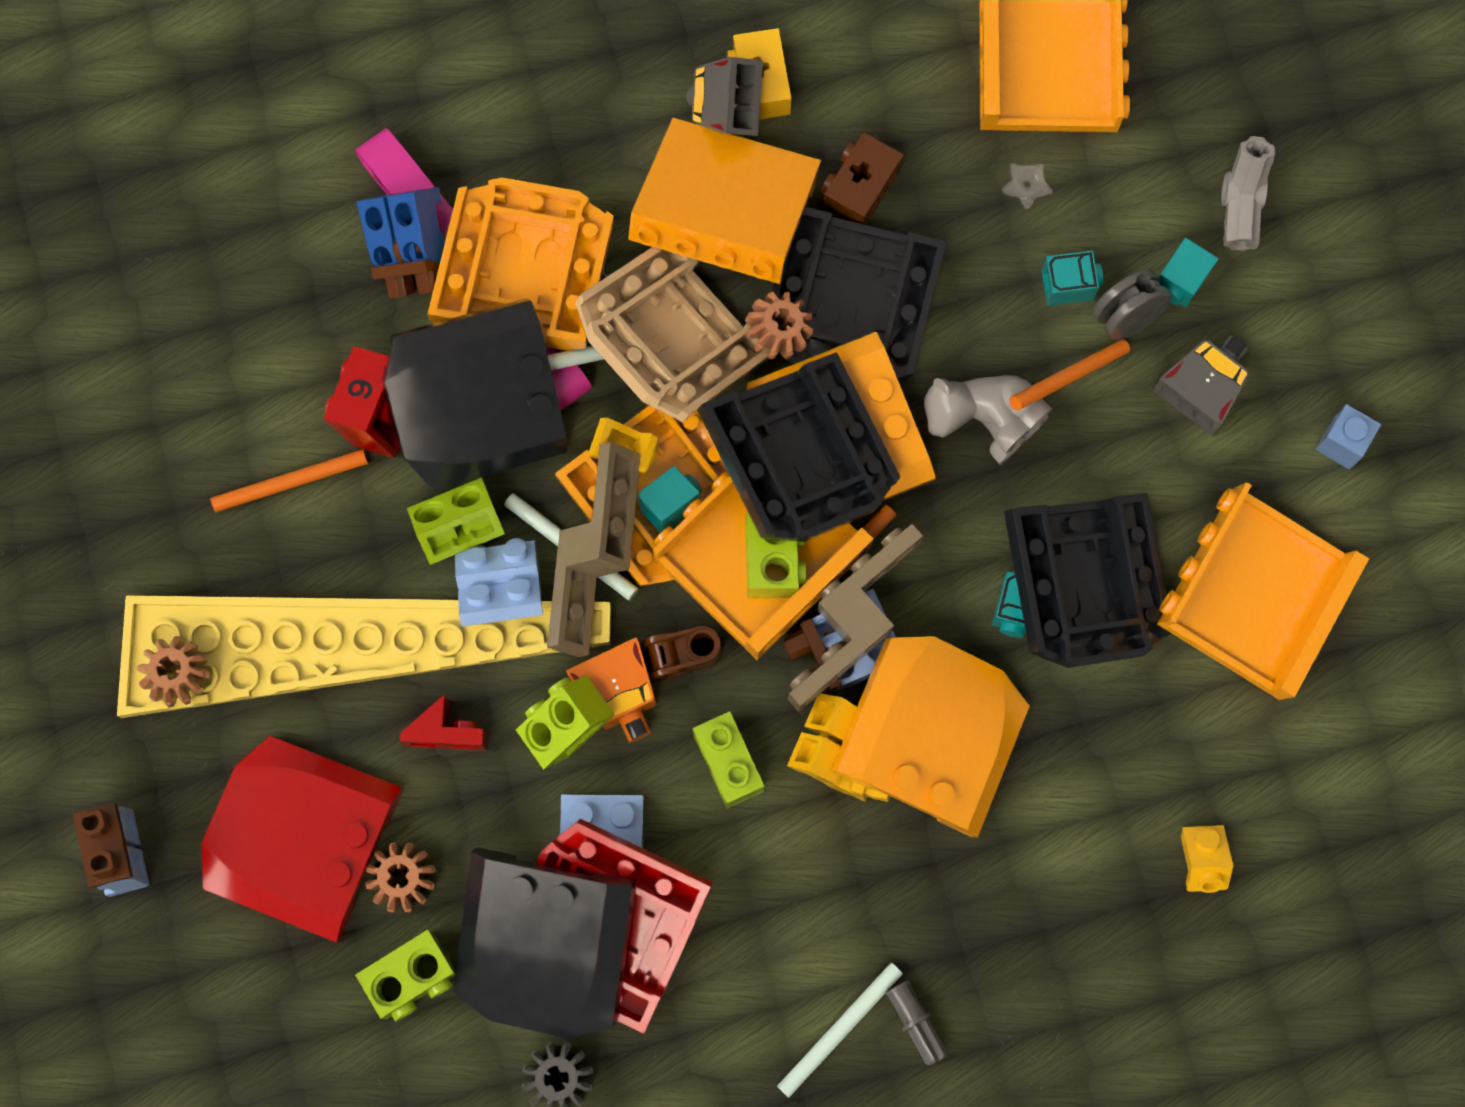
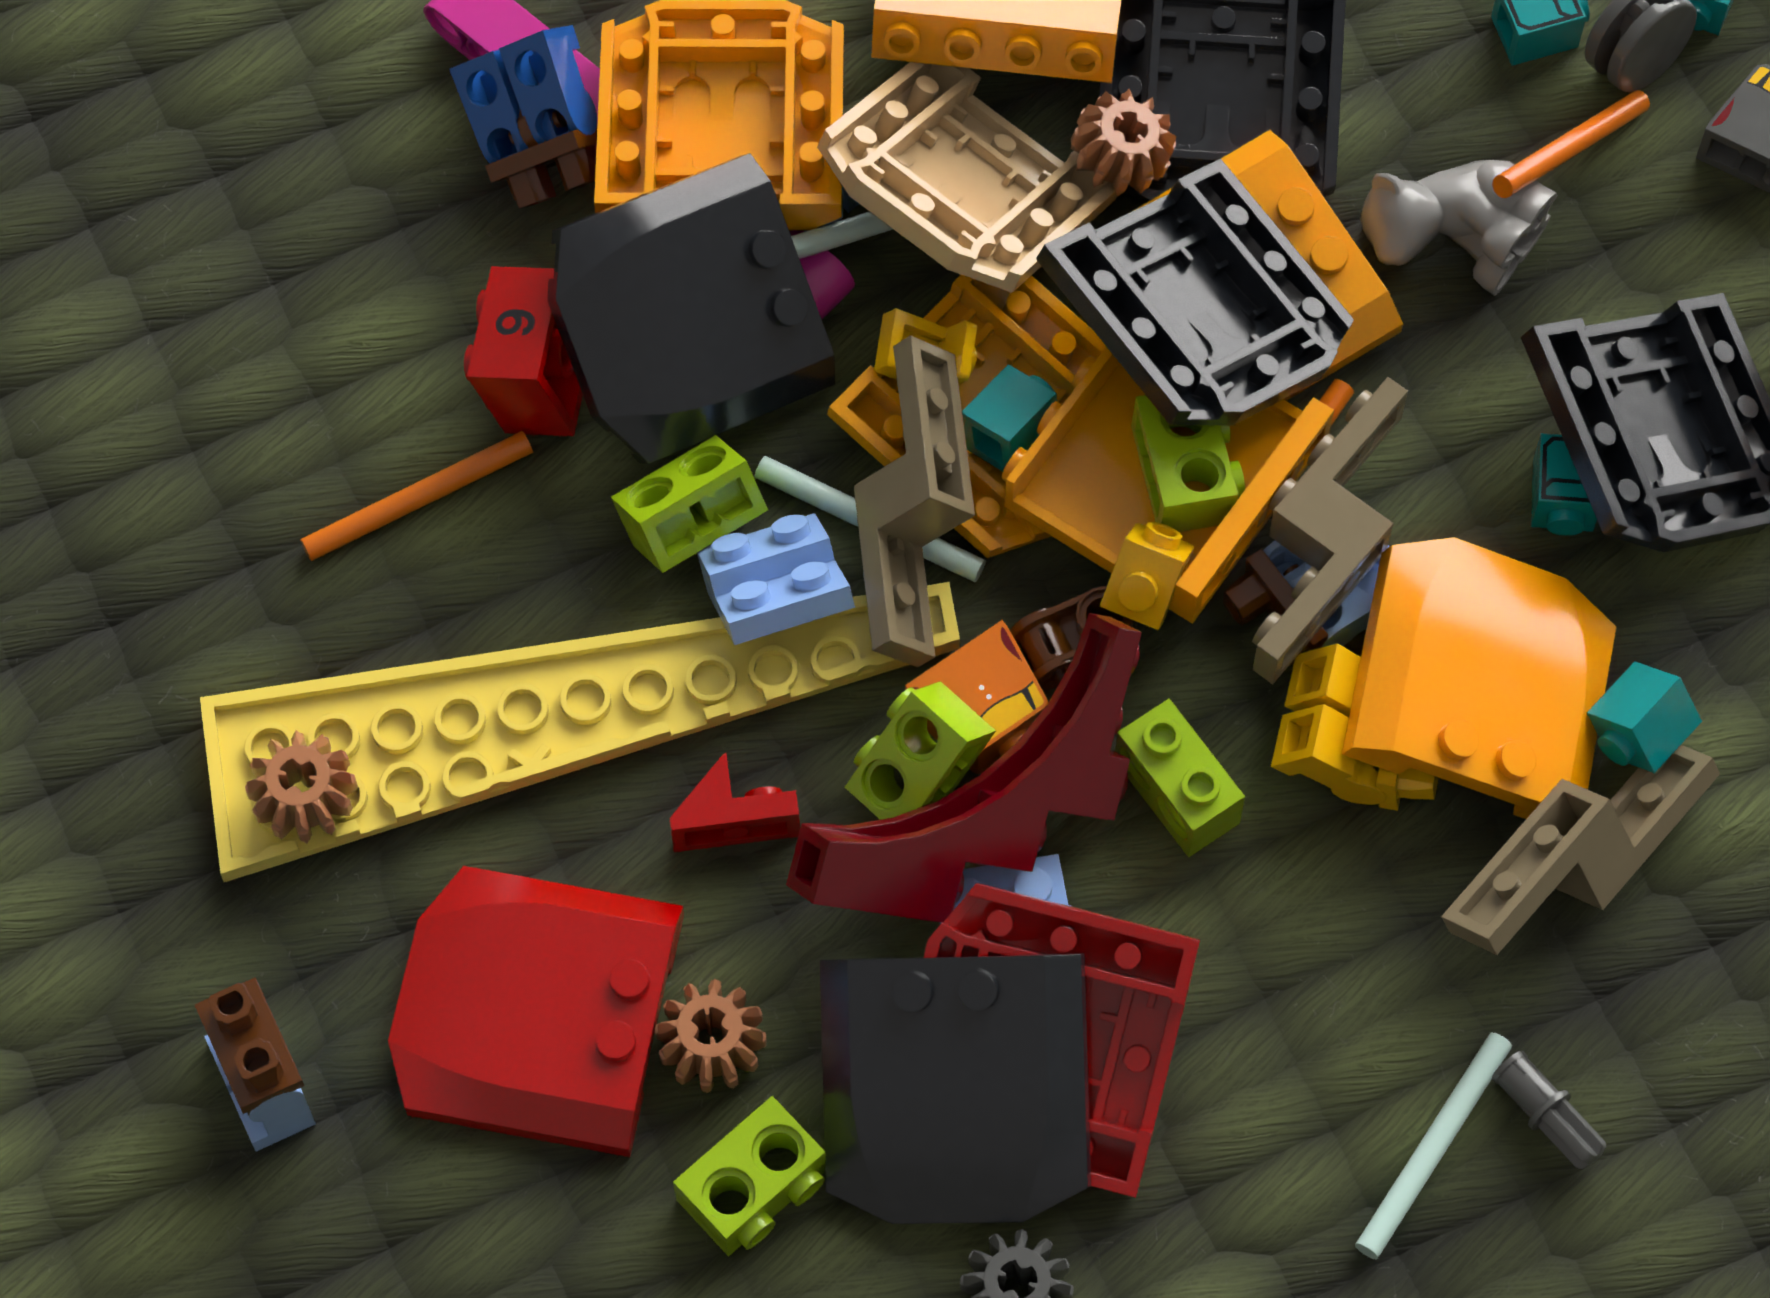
camera: 10 degrees left, 10 degrees down
none -> dark red arch [786,613,1142,923]
none -> yellow bracket [1099,522,1194,630]
none -> dark tan bracket [1441,745,1720,955]
none -> teal brick [1587,661,1702,773]

